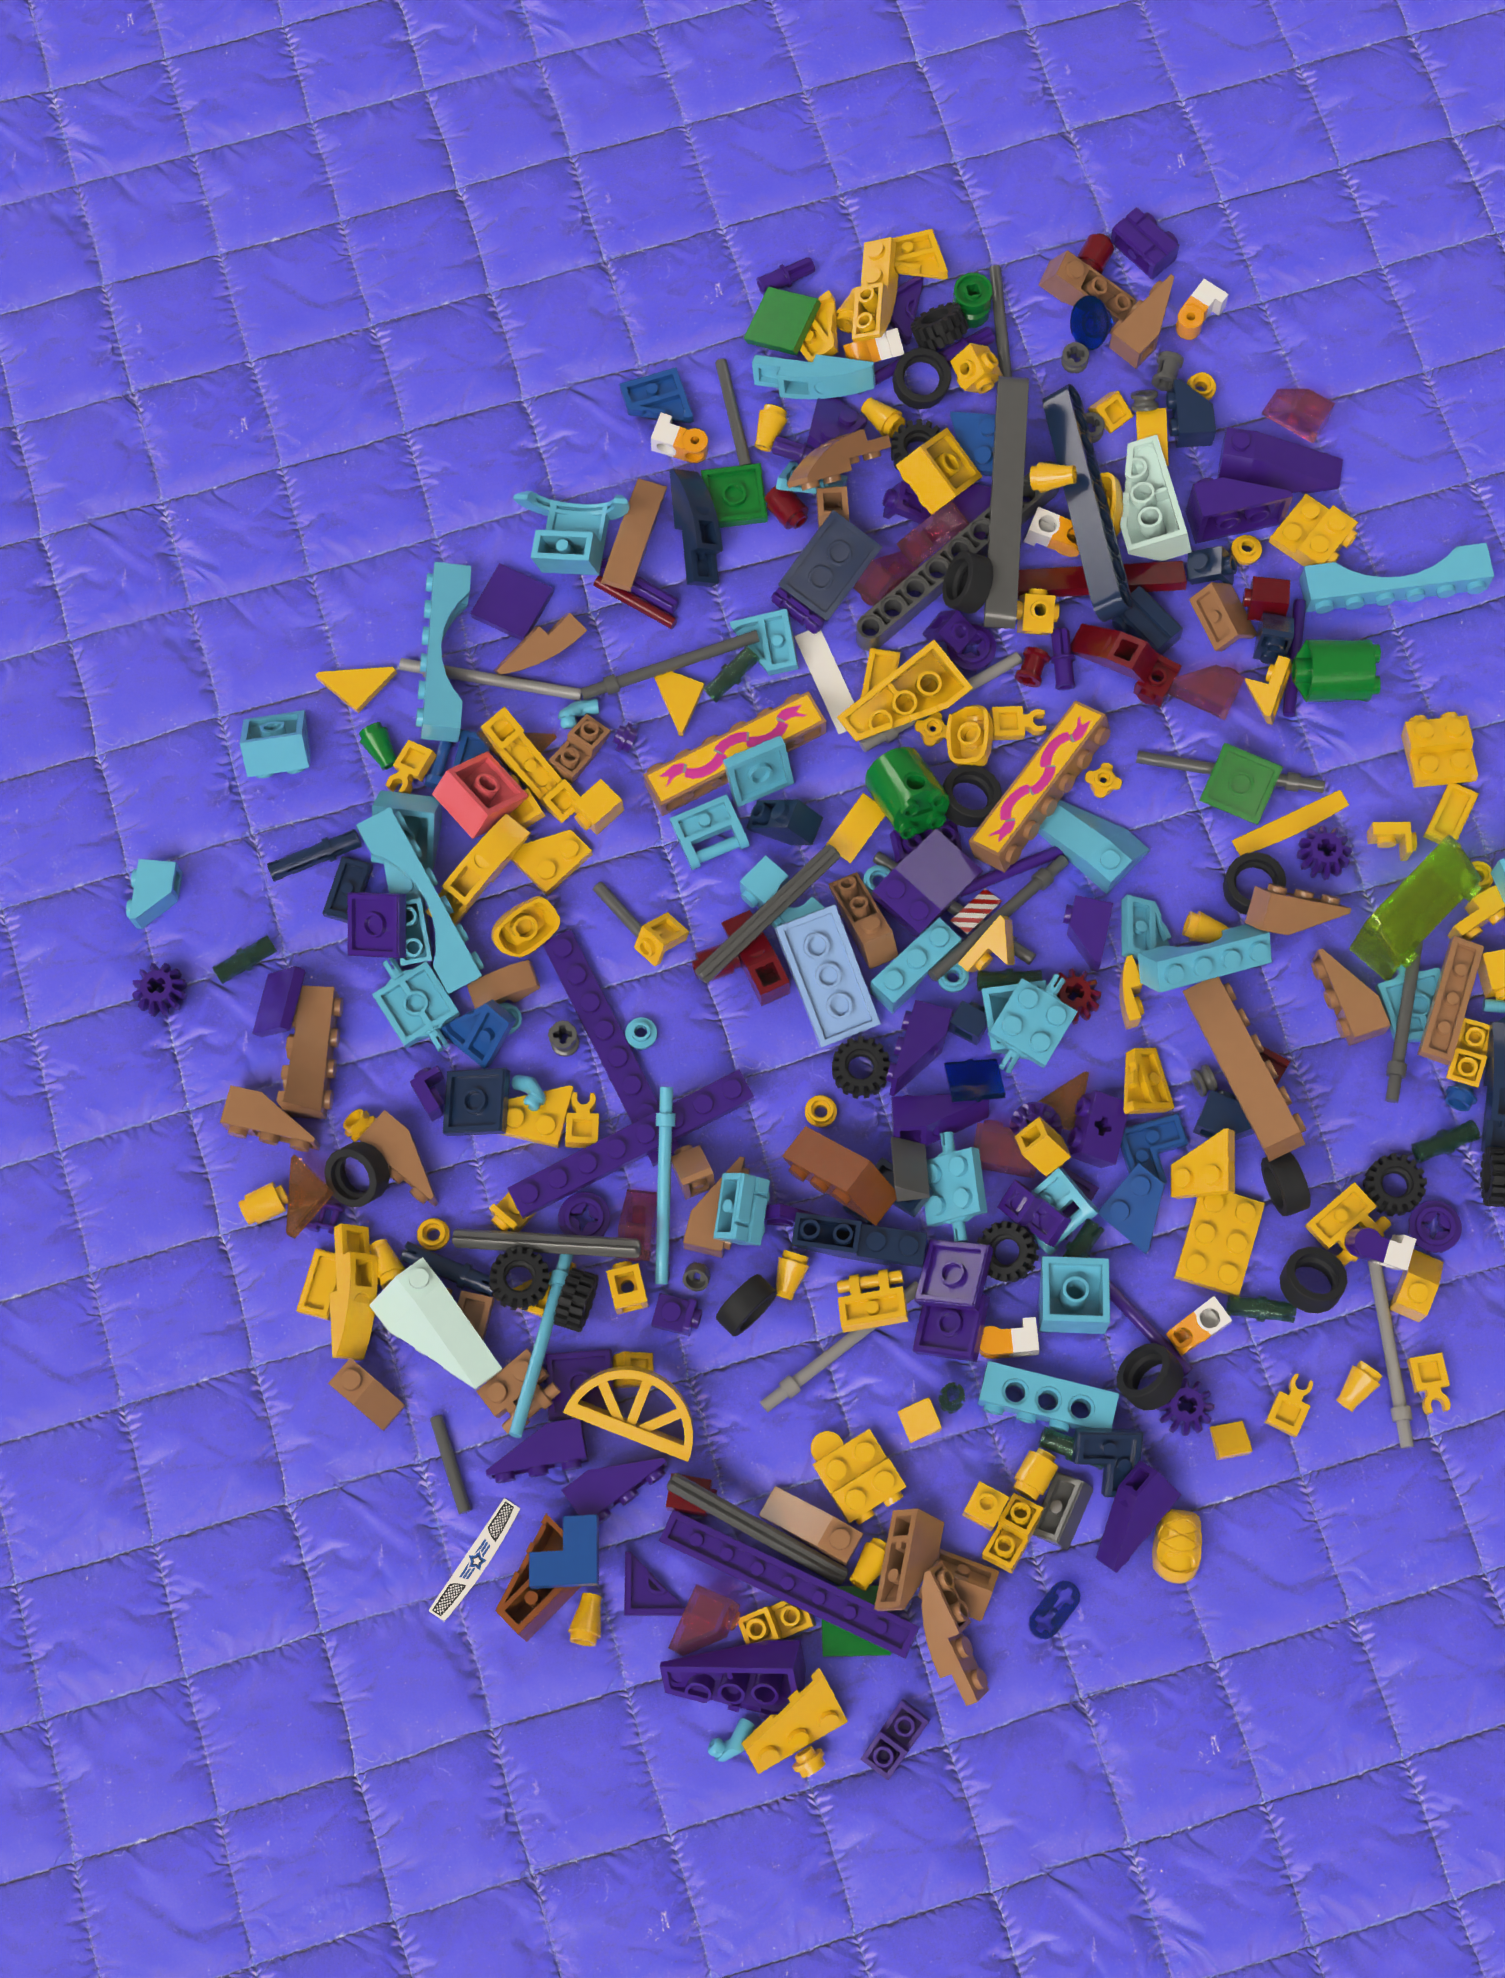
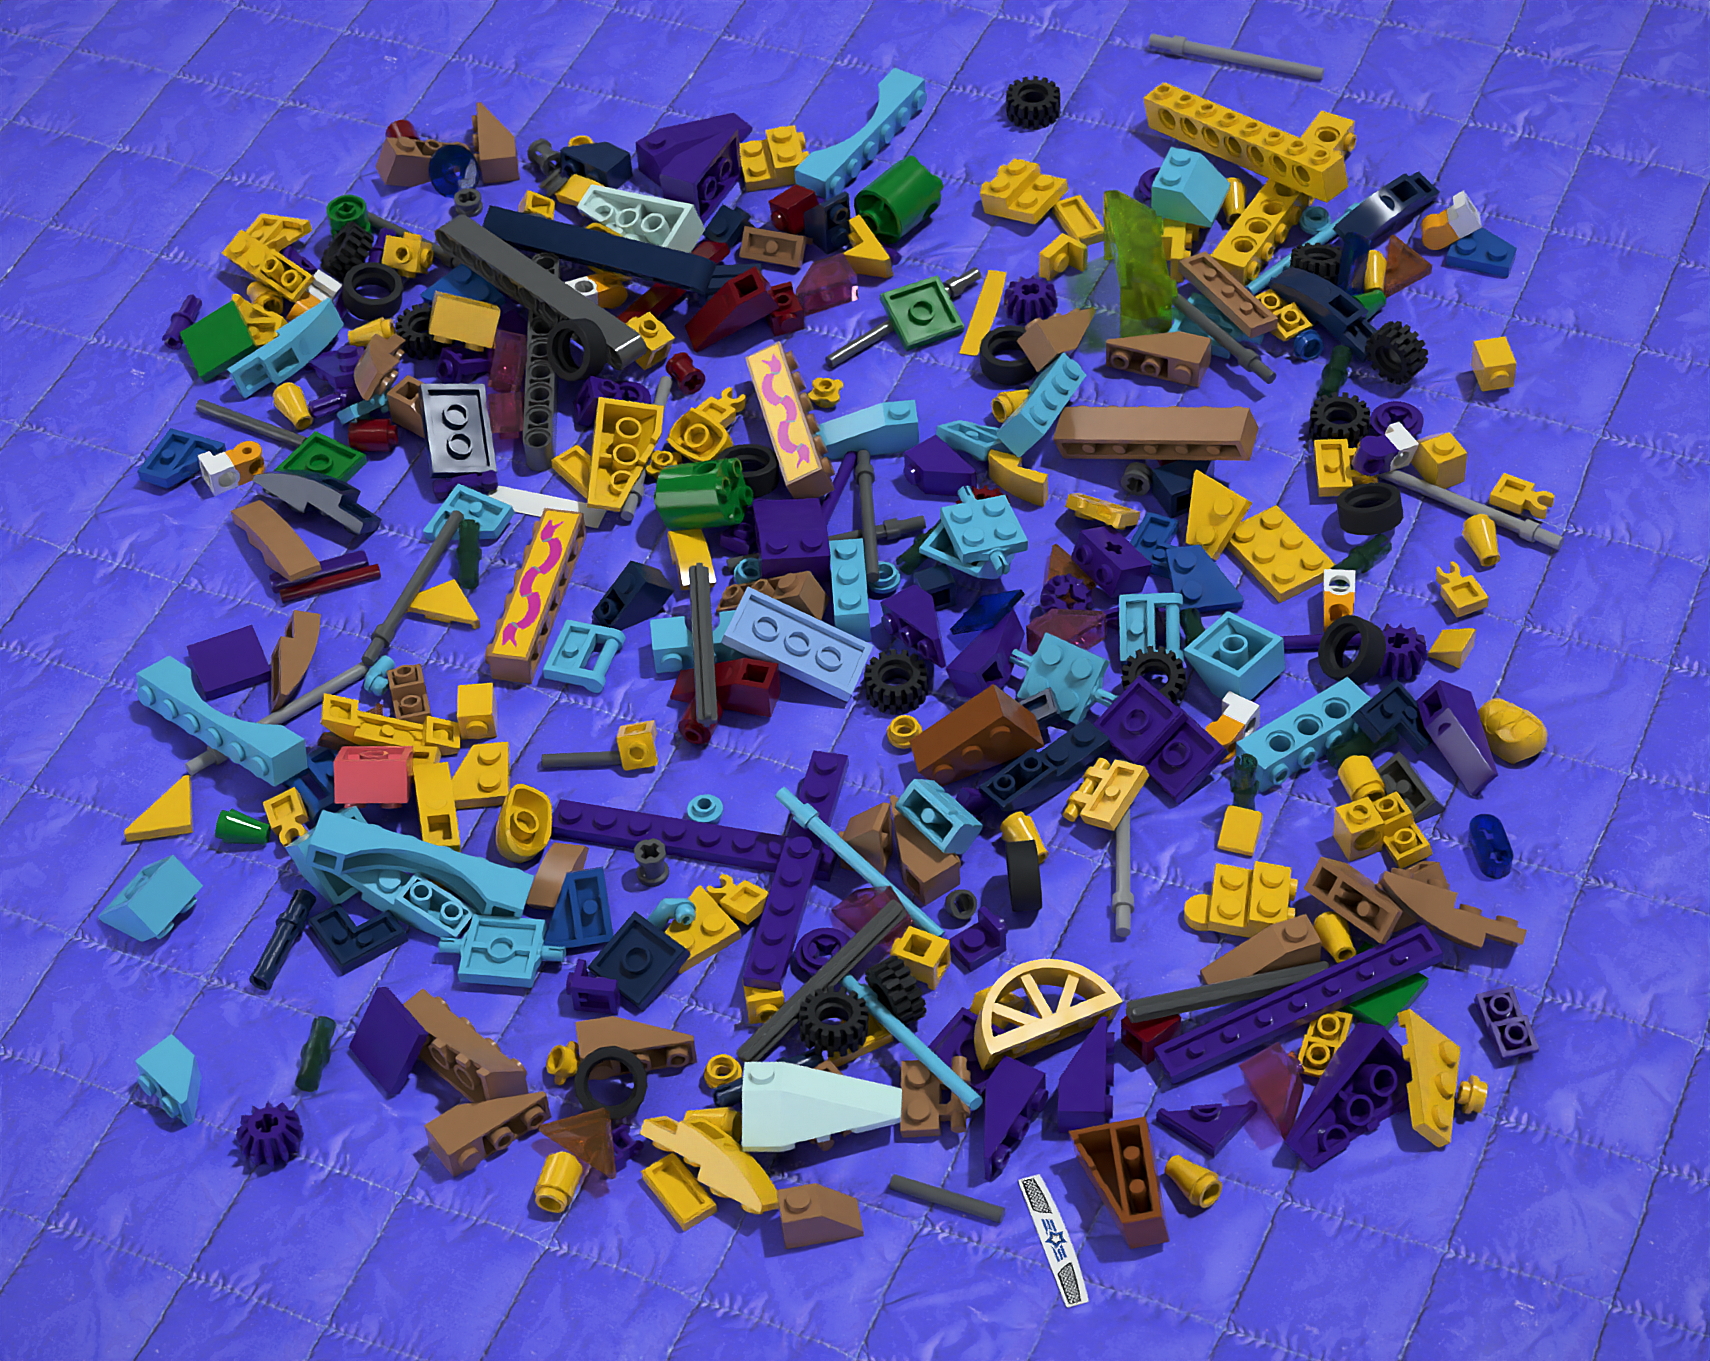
camera: 50 degrees left, 25 degrees down
dark purple tile [348,892,406,958] -> none
medium azure piece [513,491,630,575] -> none
blue tile [529,1514,599,1589] -> none
dark purple plate [612,722,638,752] -> none
medium azure arm [707,1718,755,1762] -> none
medium azure plate [723,736,794,807] -> none
dark grey slope [891,1137,930,1202] -> none
sticker [950,888,1002,934] -> none
yellow slope [958,915,1015,972] -> none
dark purple slope [997,1180,1072,1247] -> none
yellow brick [1014,1116,1071,1177] -> none
yellow cone [1030,462,1077,493] -> none
dark purple axle [1050,628,1076,690] -> none
dark purple brick [1110,207,1180,279] -> none
leg [1176,279,1229,340] -> none
yellow plate [1231,535,1262,565] -> none
black tyre [1261,1152,1311,1216] -> none
clear pink slope [1262,389,1335,443] -> none

